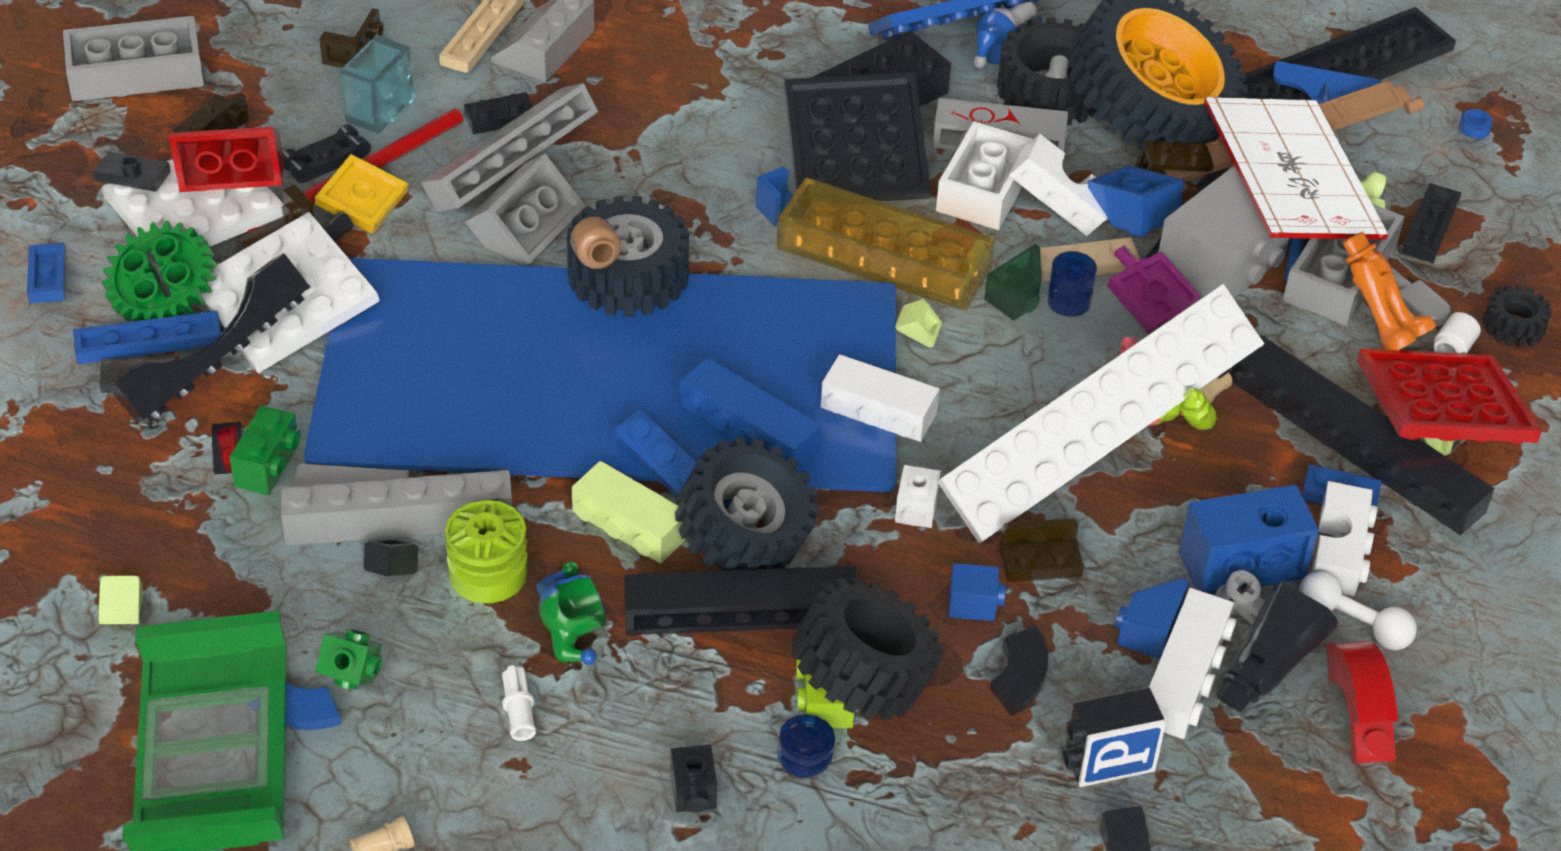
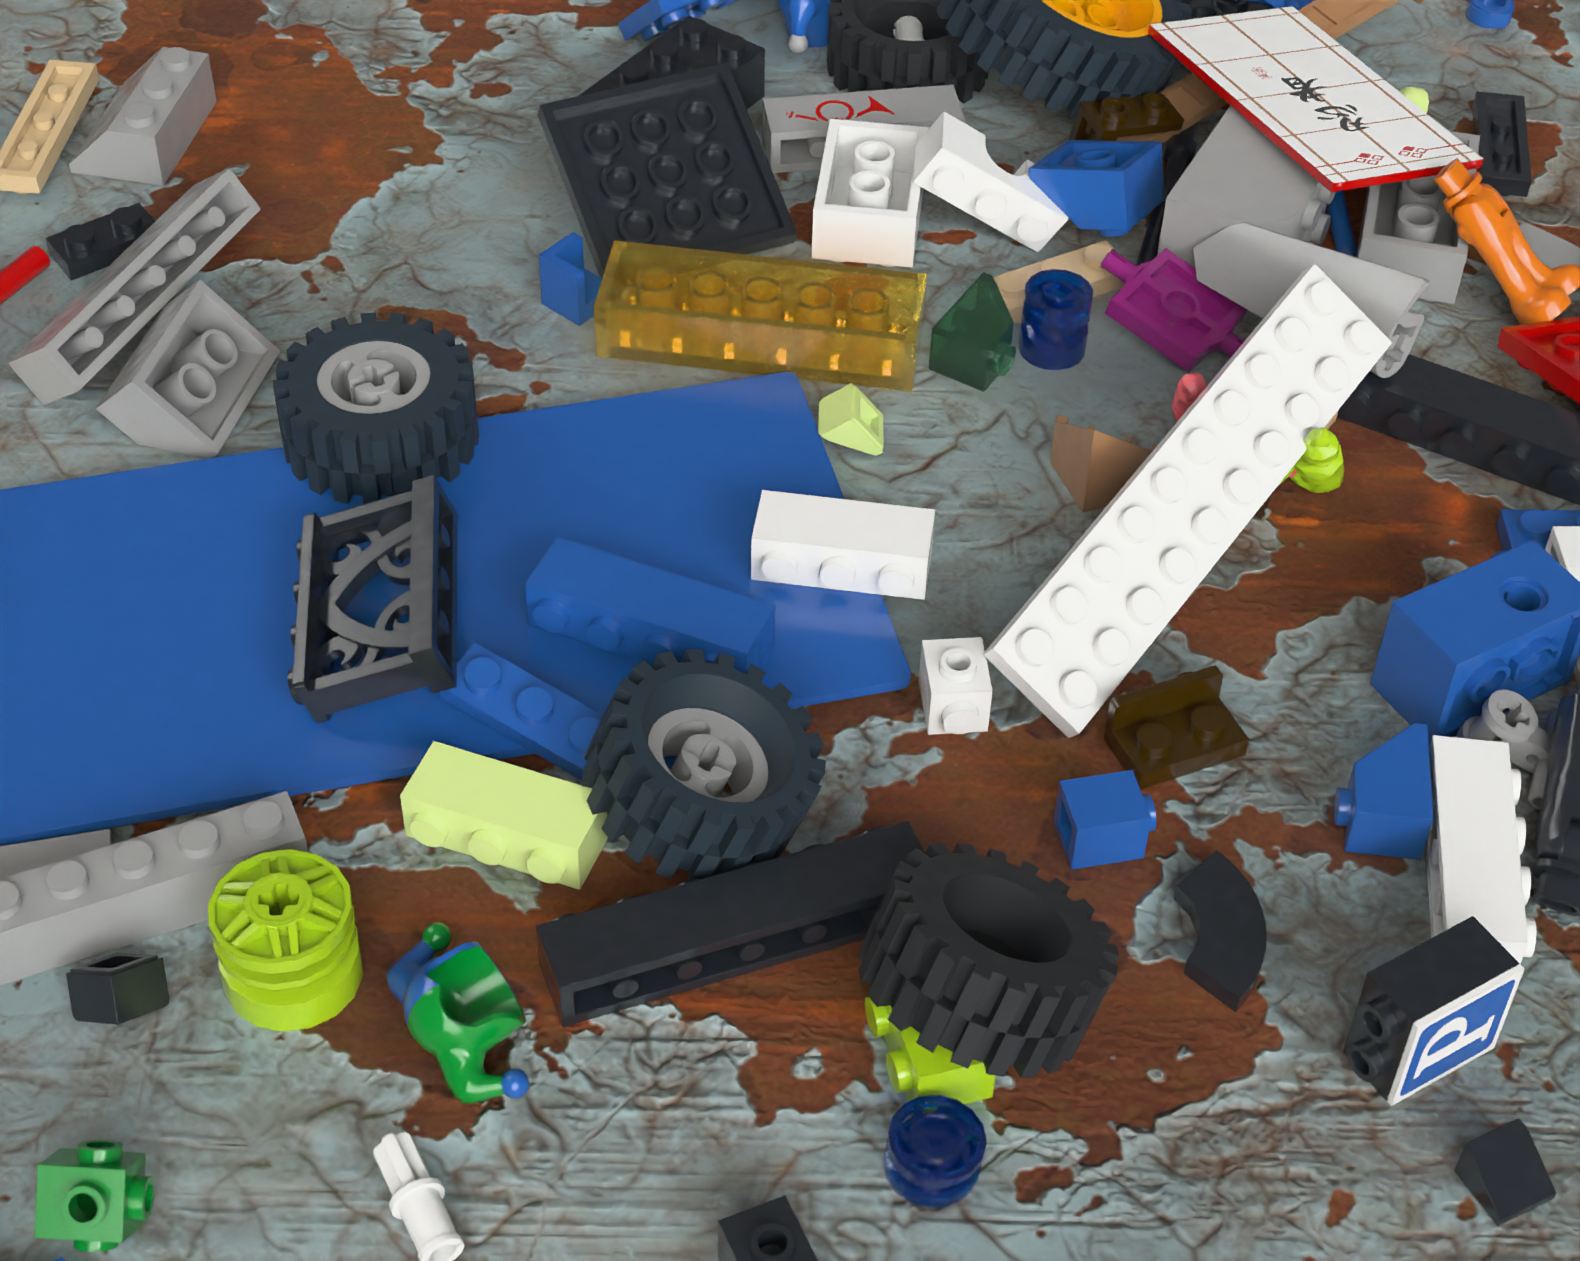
camera: 15 degrees left, 0 degrees up
medium nougat head [570,217,621,269] -> none
none -> black fence [287,475,458,723]
none -> medium nougat slope [1050,415,1157,513]
none -> light grey panel [1193,223,1429,378]

